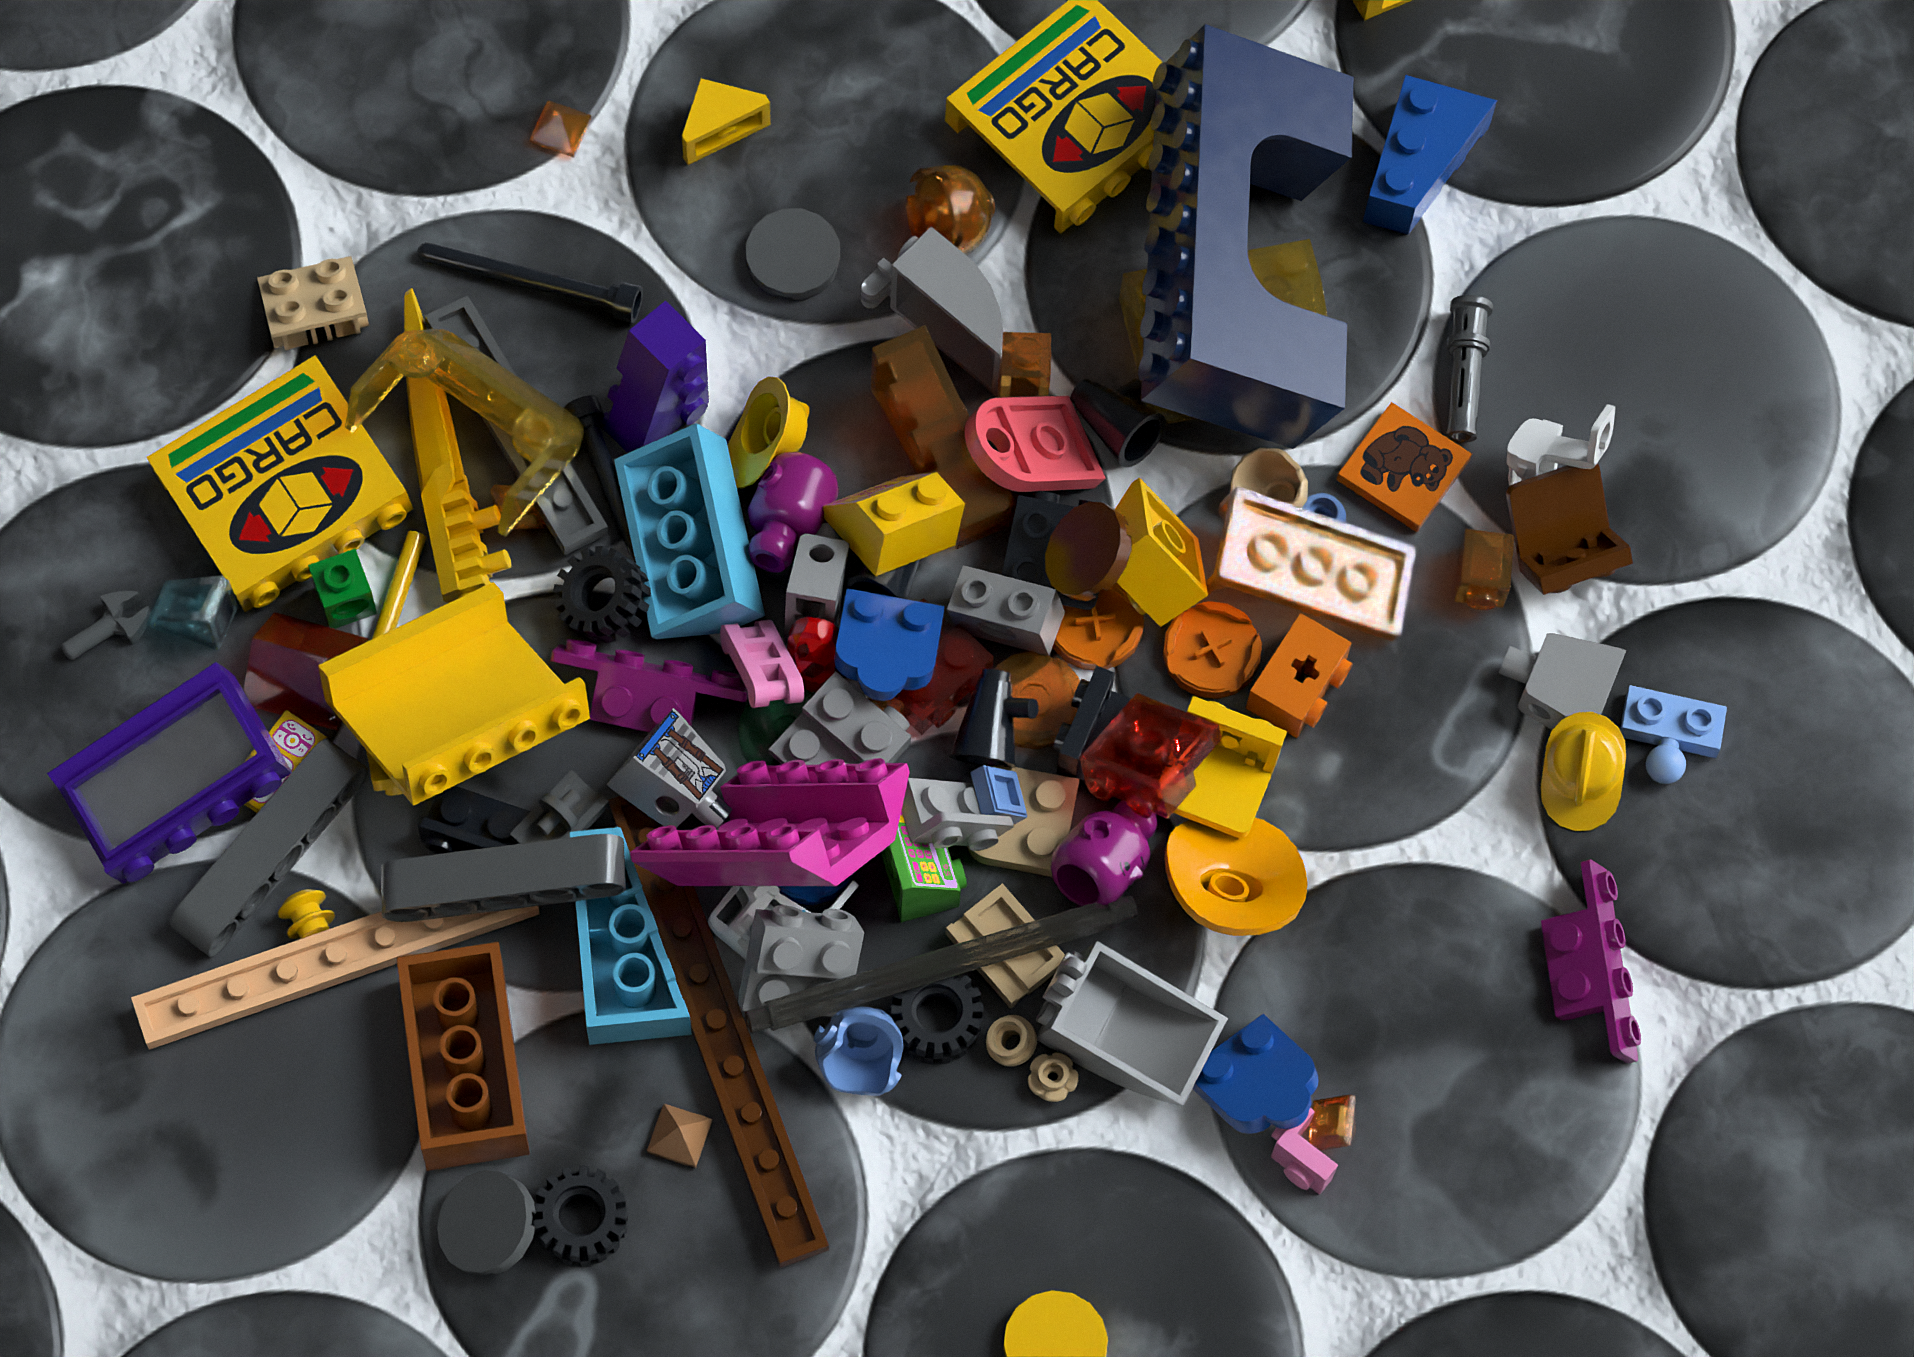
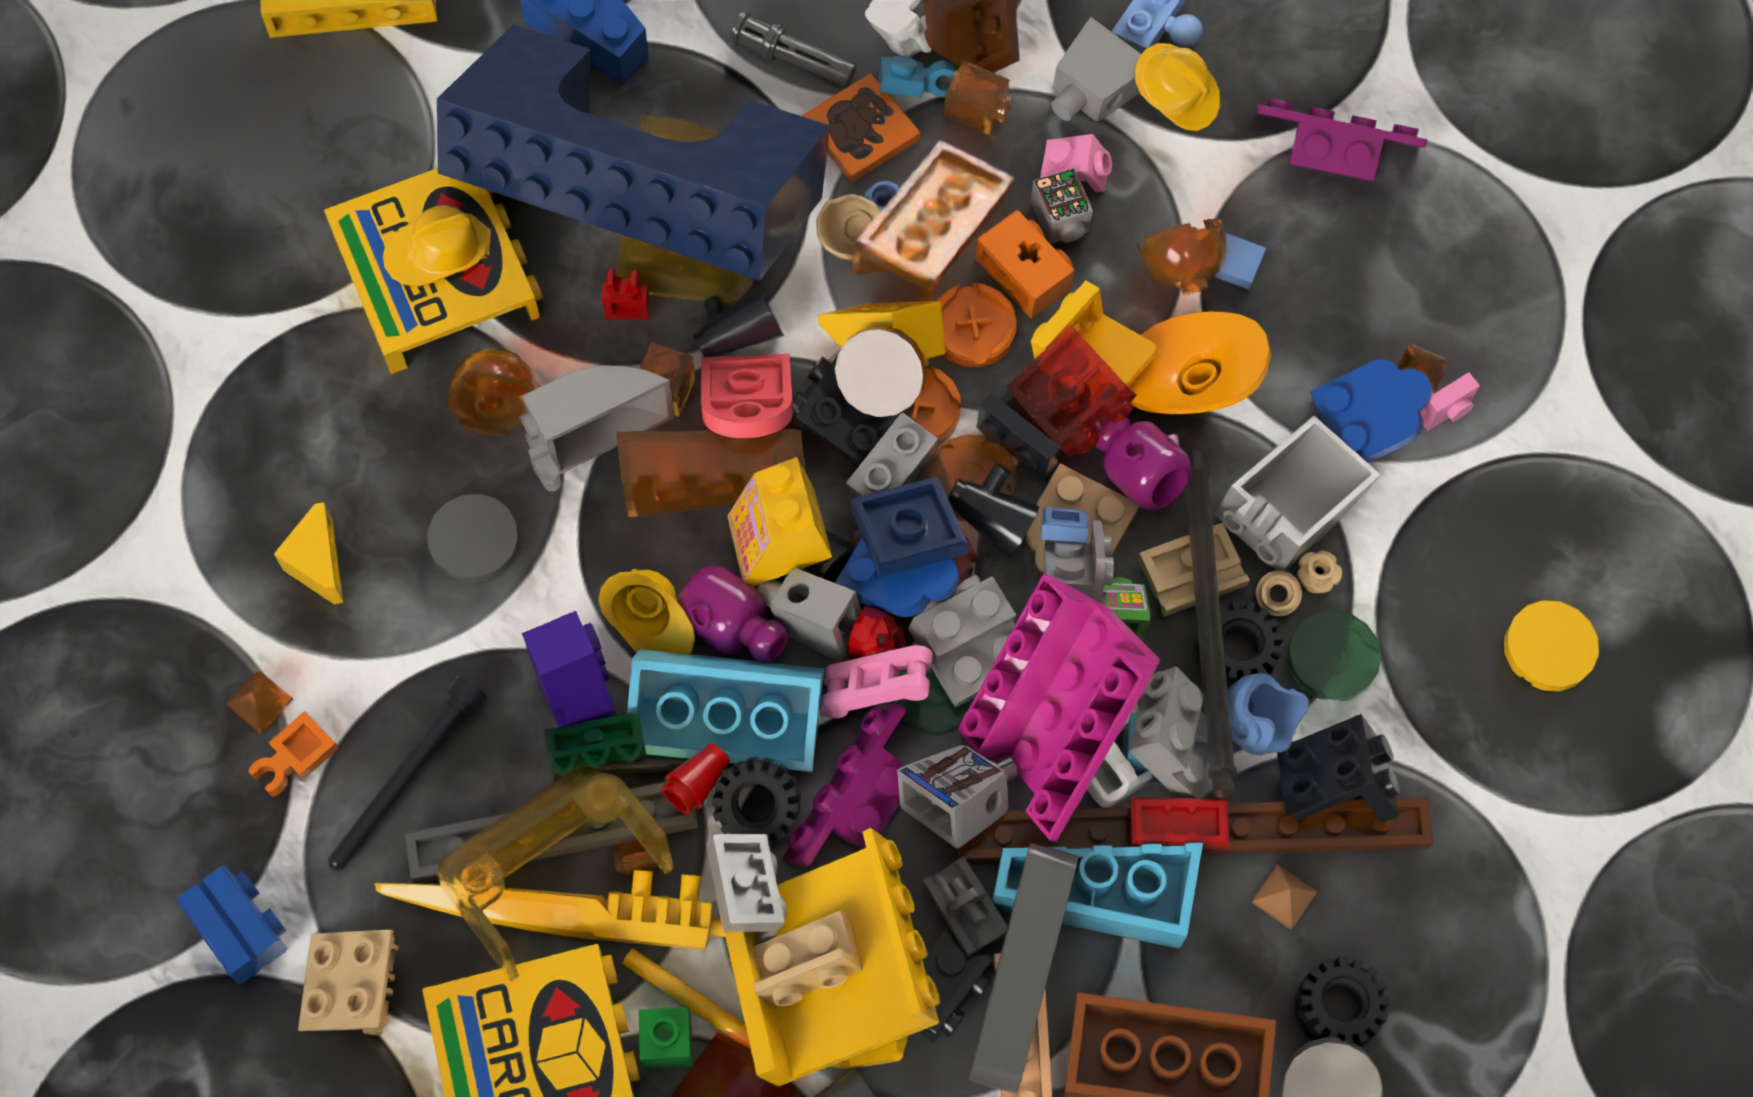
camera: 70 degrees left, 0 degrees up
none -> blue brick [176,865,288,984]
none -> orange plate [248,711,339,797]
none -> yellow piece [383,205,488,287]
none -> dark green plate [544,711,646,777]
none -> red plate [602,269,650,321]
none -> red cone [661,743,730,814]
none -> light grey bracket [706,834,786,943]
none -> tan bracket [753,911,863,1006]
none -> dark blue tile [850,476,969,578]
none -> dark azure plate [878,56,955,98]
none -> brick [1030,168,1093,244]
none -> bright pink bracket [1040,134,1112,192]
none -> red plate [1130,797,1229,850]
none -> clear orange cylinder [1137,219,1228,295]
none -> medium blue tile [1209,233,1266,290]
none -> black bracket [1277,714,1401,823]
none -> clear green tile [1288,610,1382,701]

